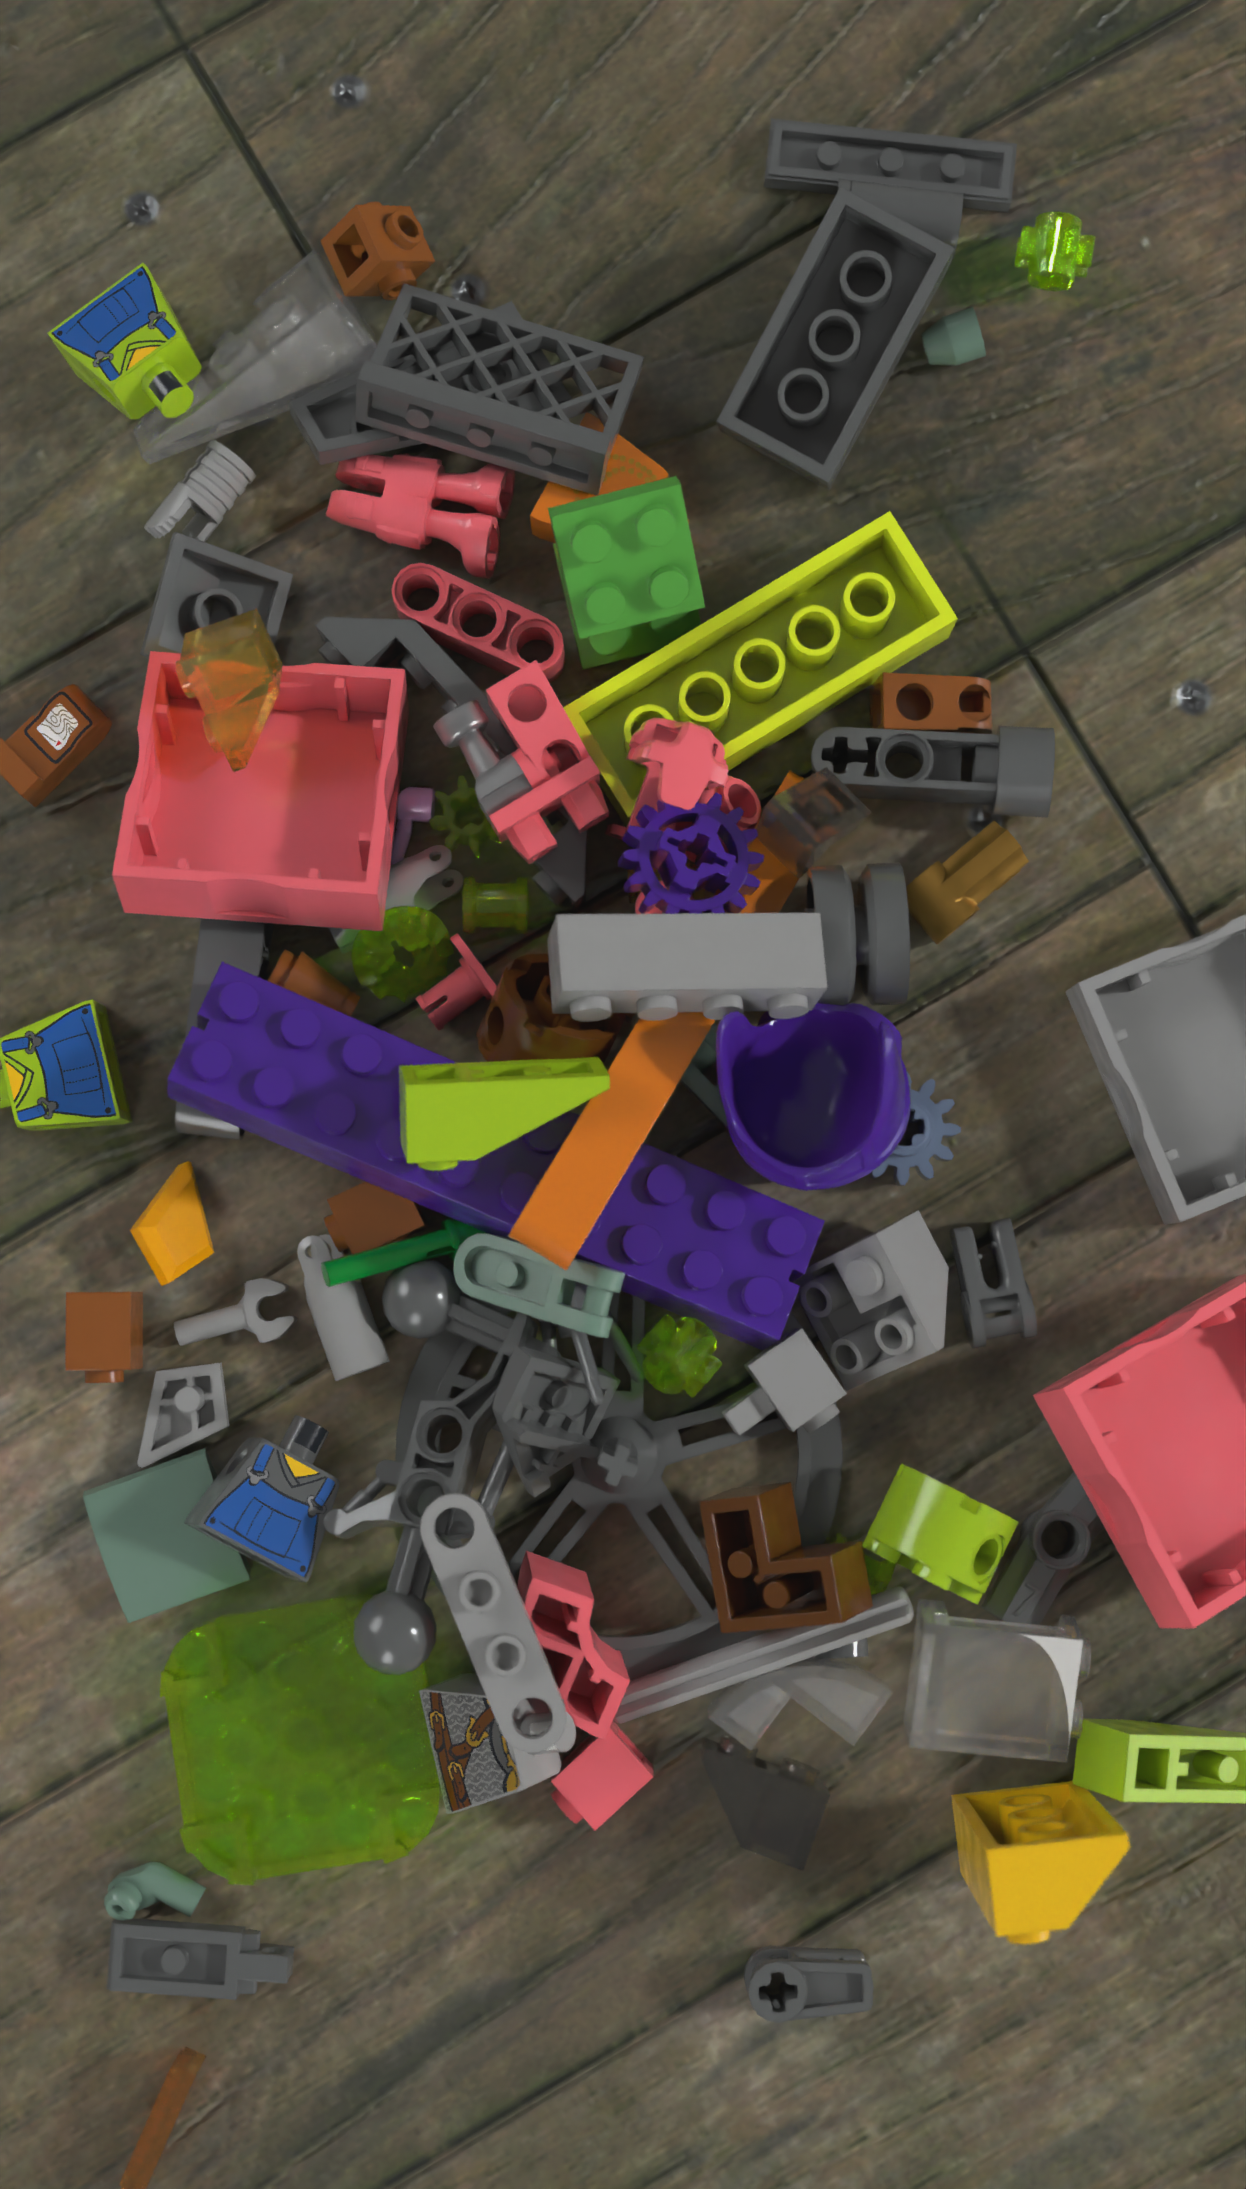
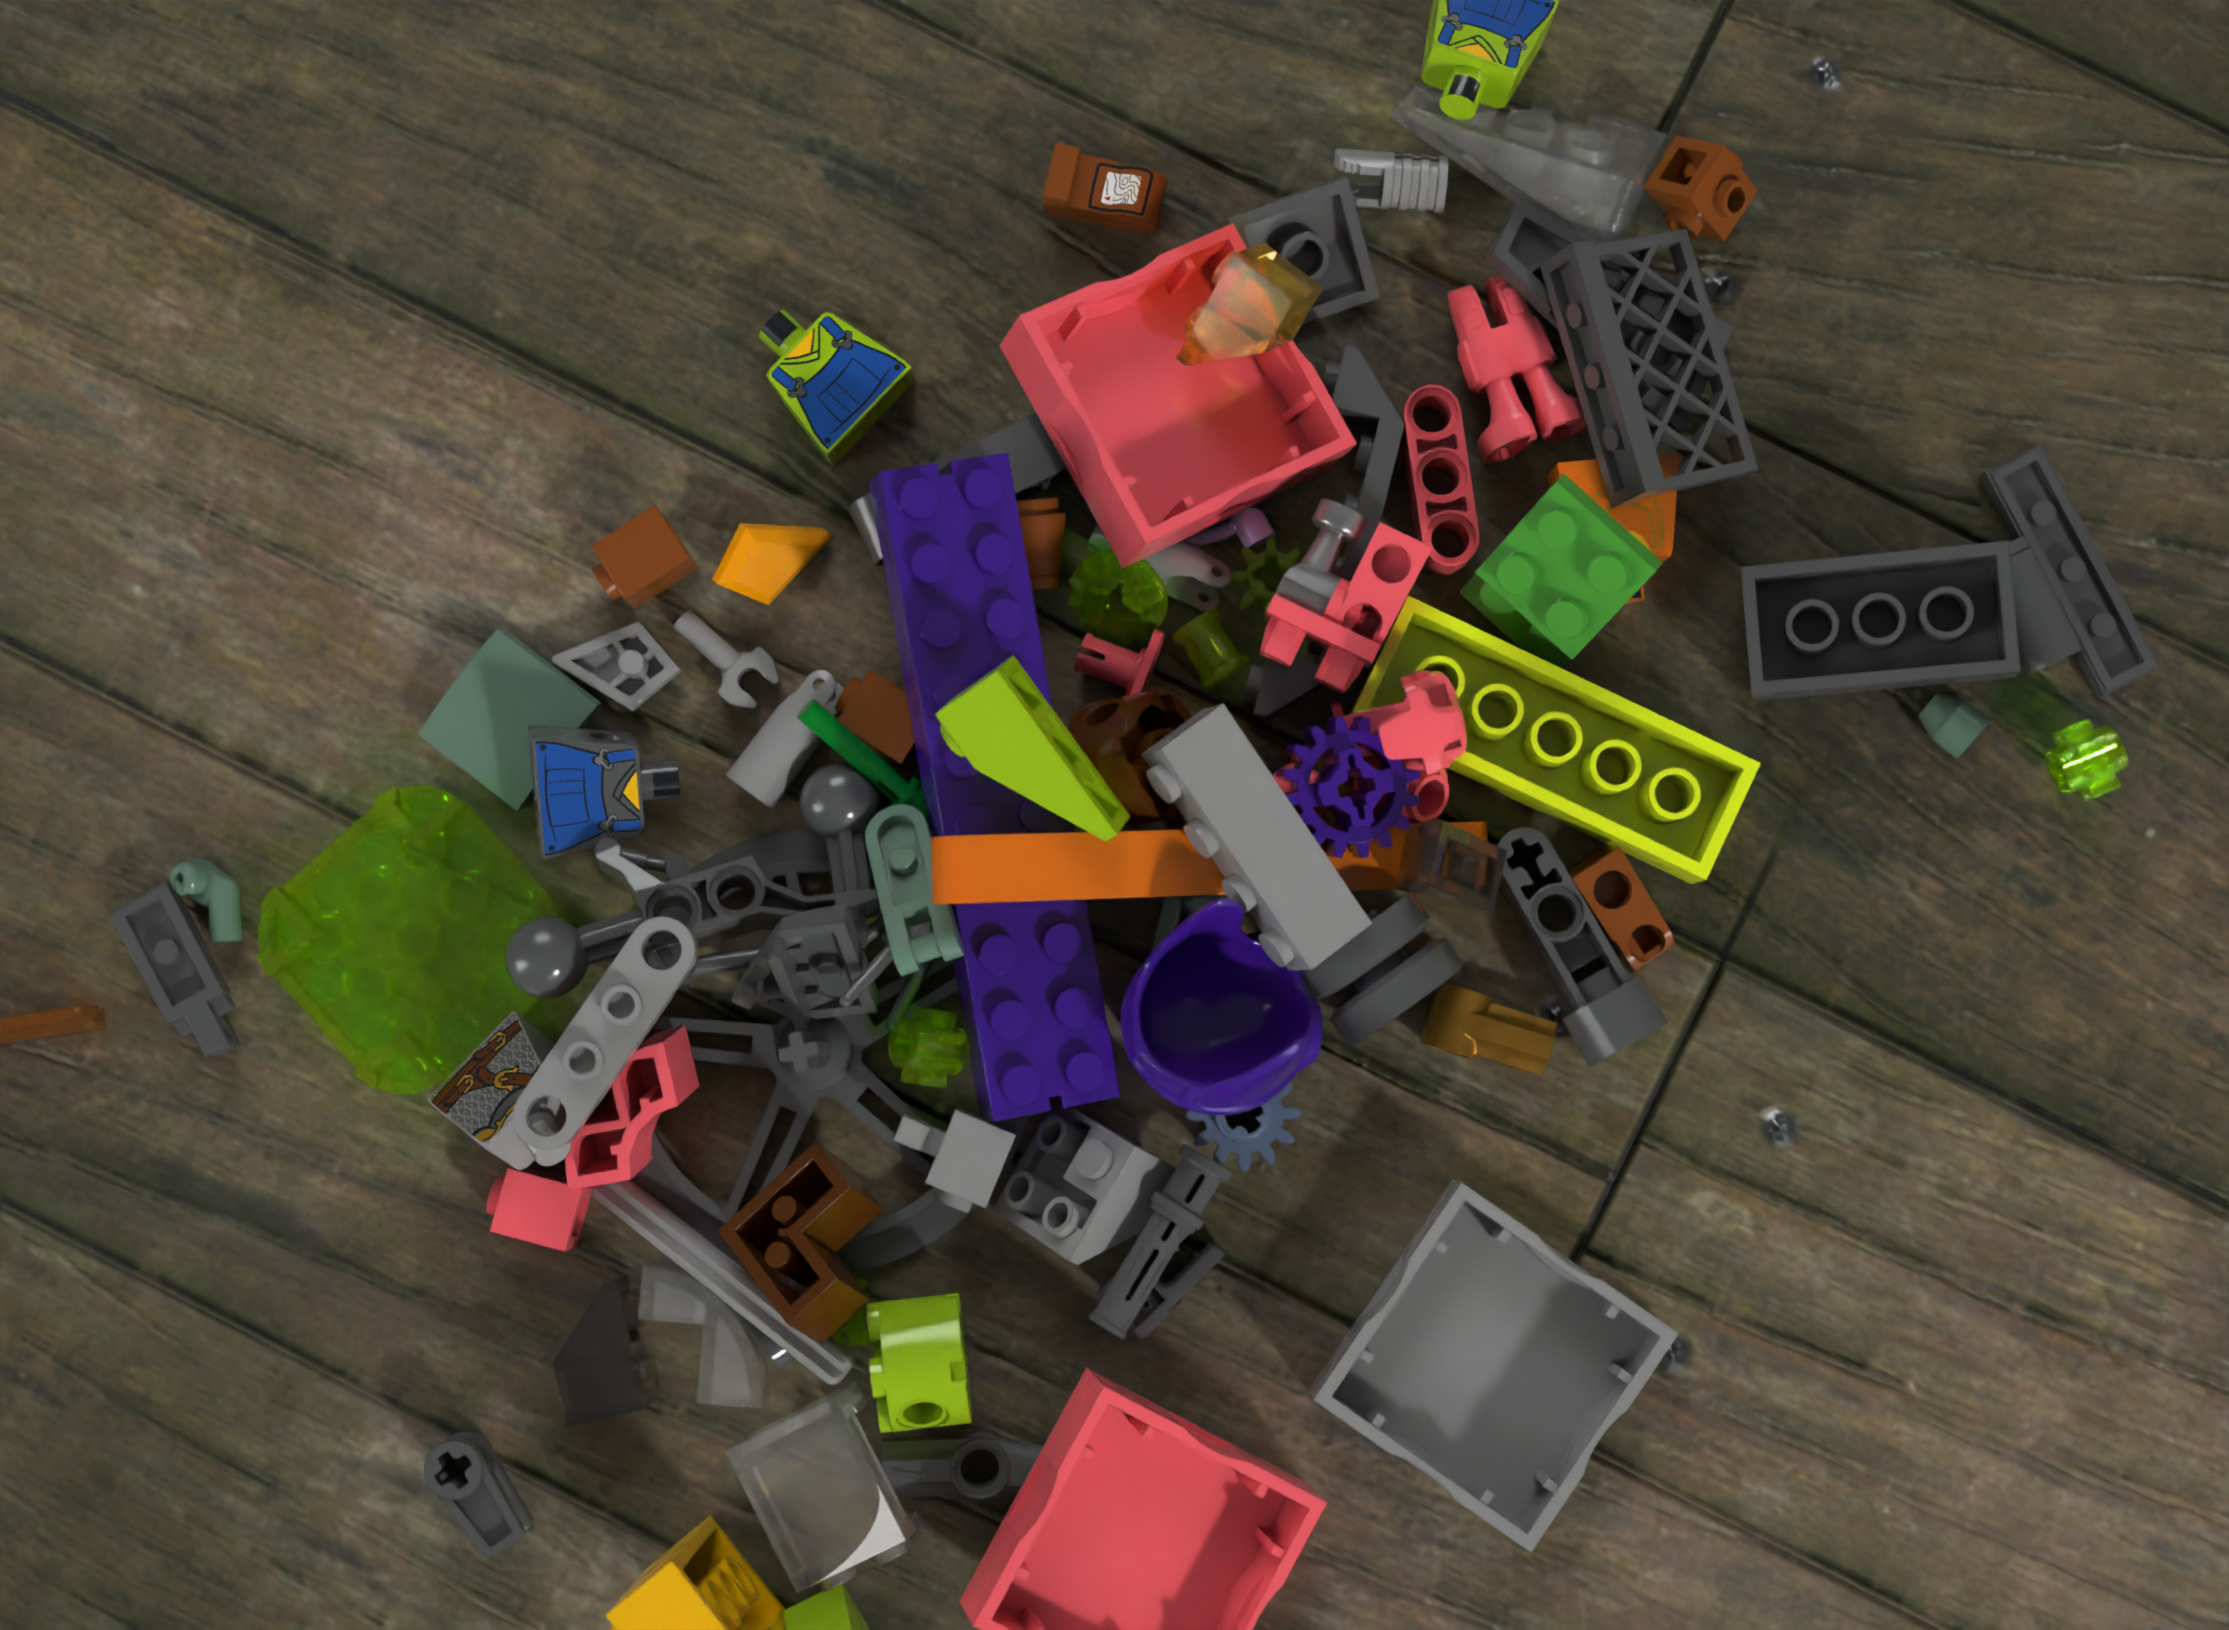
camera: 55 degrees right, 0 degrees up
none -> dark grey pin [1088,1144,1233,1340]

